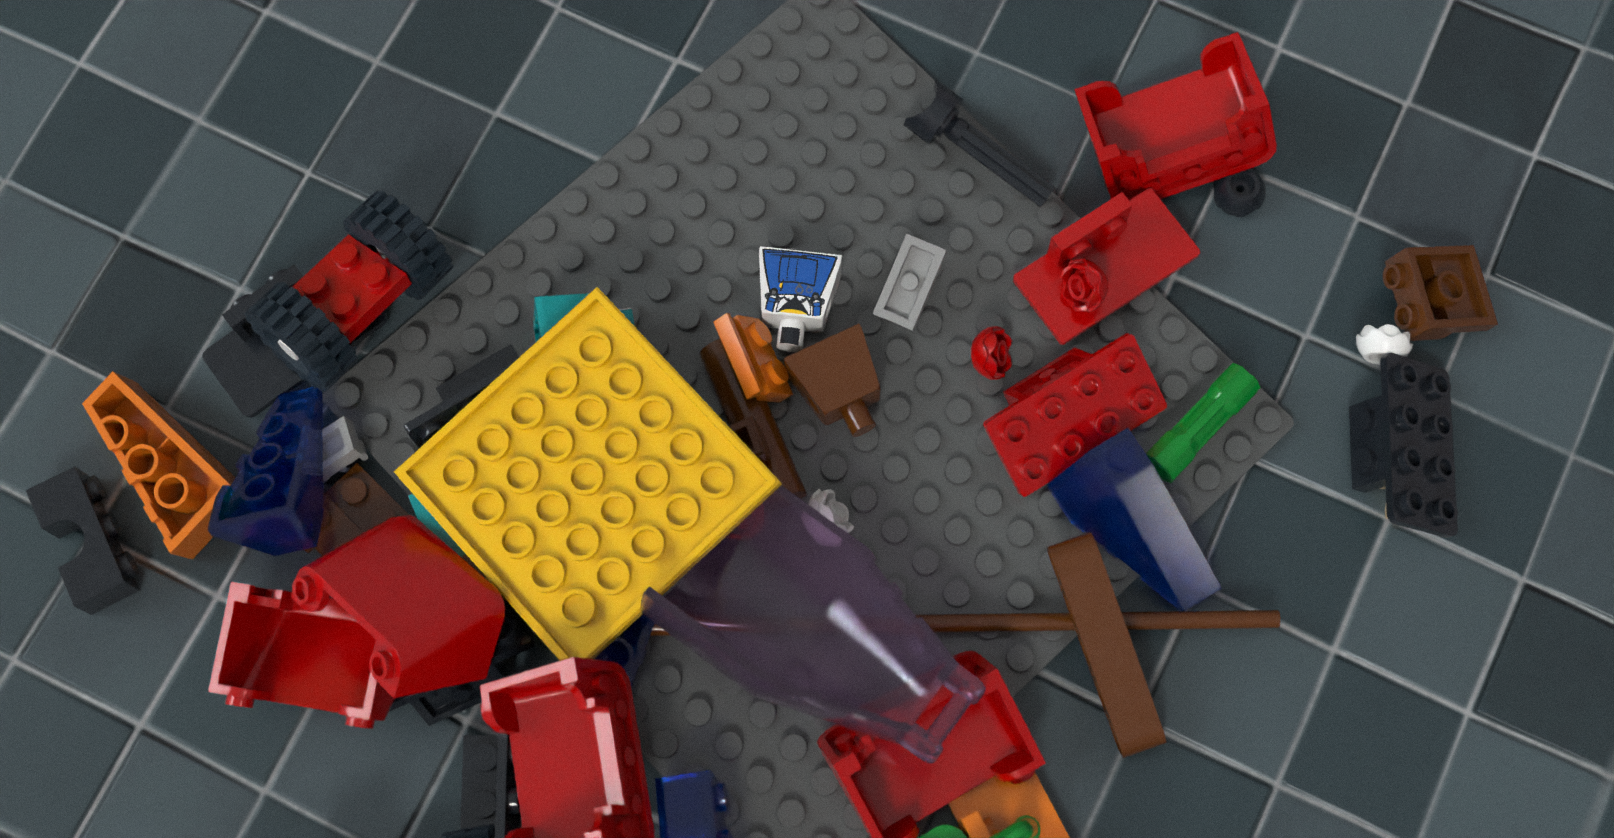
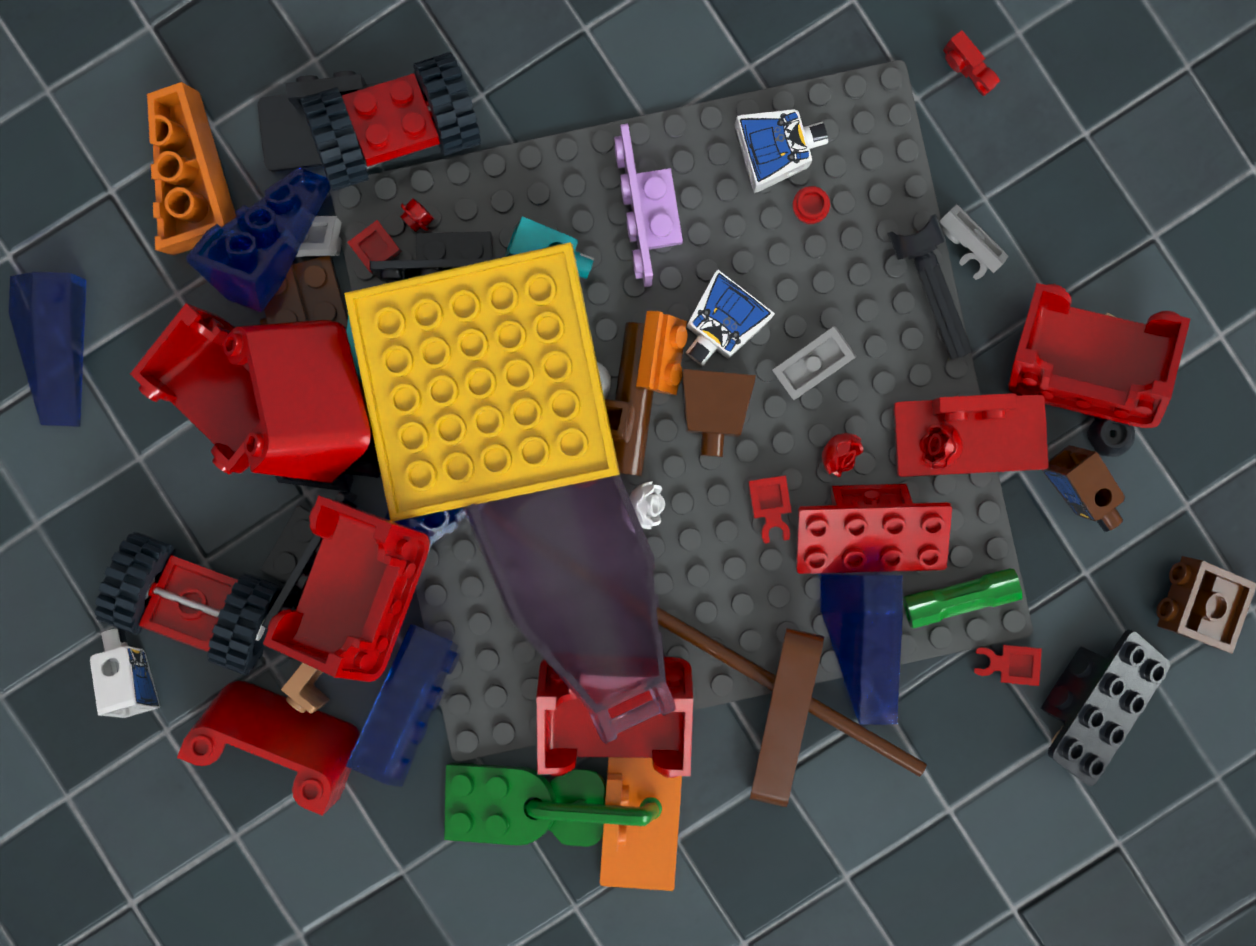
camera: 25 degrees right, 15 degrees up
black arch [26,467,140,615] -> none
white plate [1356,324,1413,365] -> none
none -> clear blue wedge [8,272,86,427]
none -> red plate [347,220,402,274]
none -> red plate [400,198,435,232]
none -> lavender bracket [614,123,683,287]
none -> torso [734,109,828,193]
none -> red plate [747,475,792,544]
none -> red plate [792,186,830,224]
none -> light grey plate [939,204,1009,280]
none -> red plate [974,645,1042,686]
none -> reddish brown torso [1042,445,1125,532]

